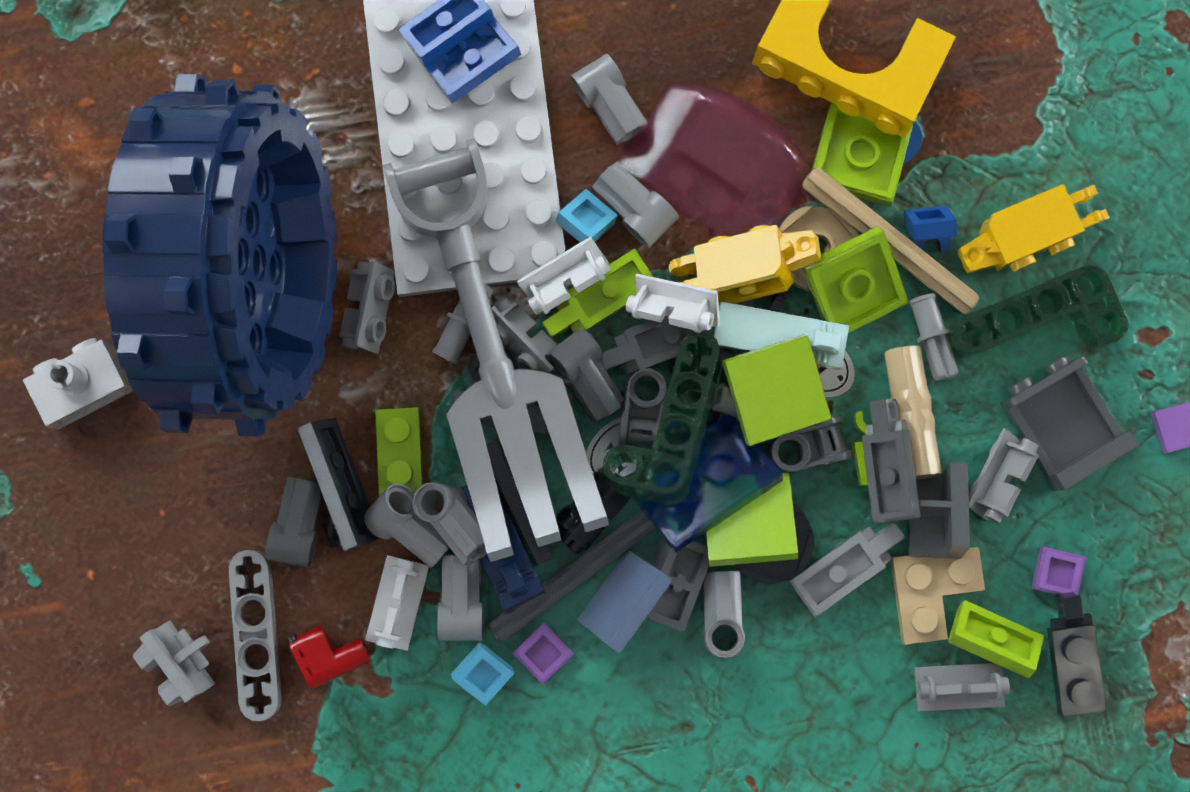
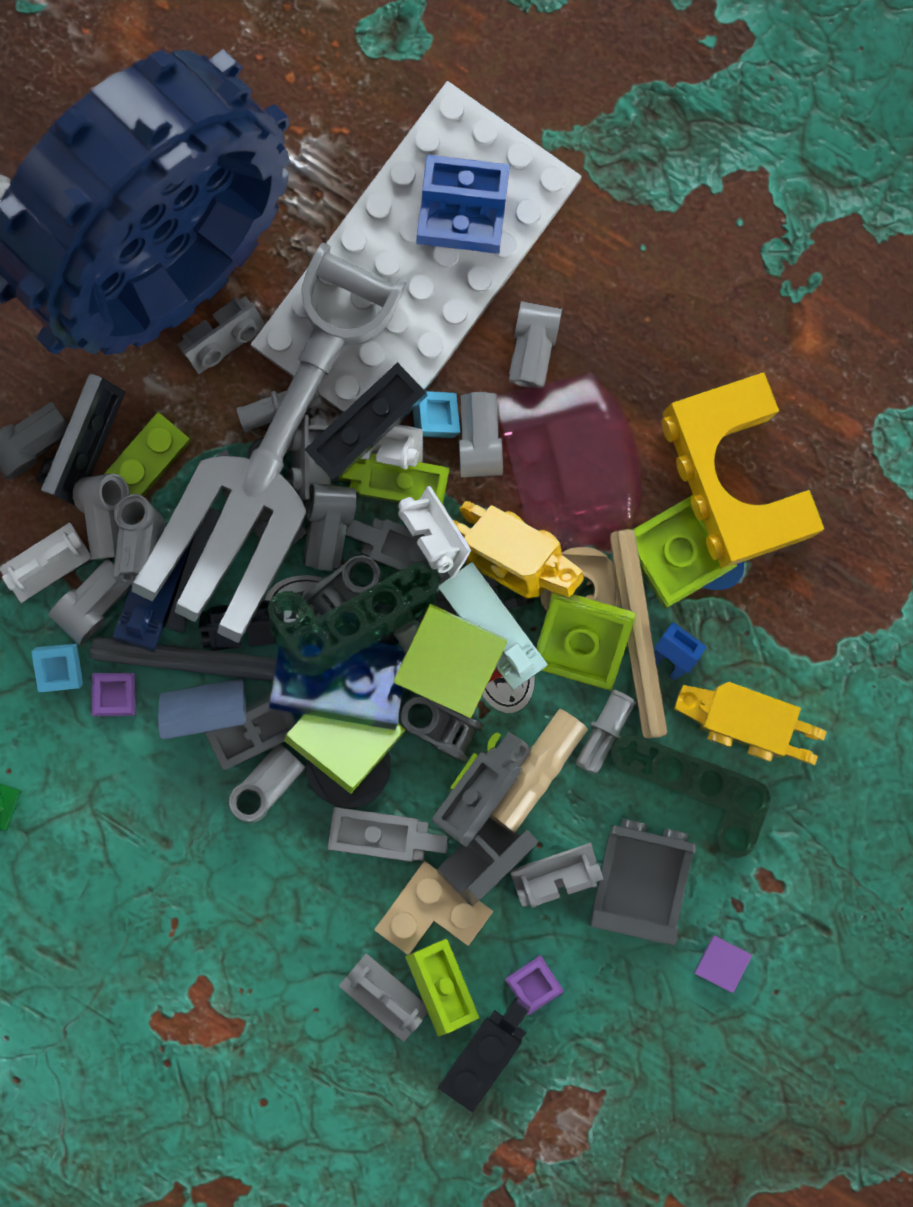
camera: 45 degrees right, 0 degrees up
none -> black hinge [304,362,428,482]

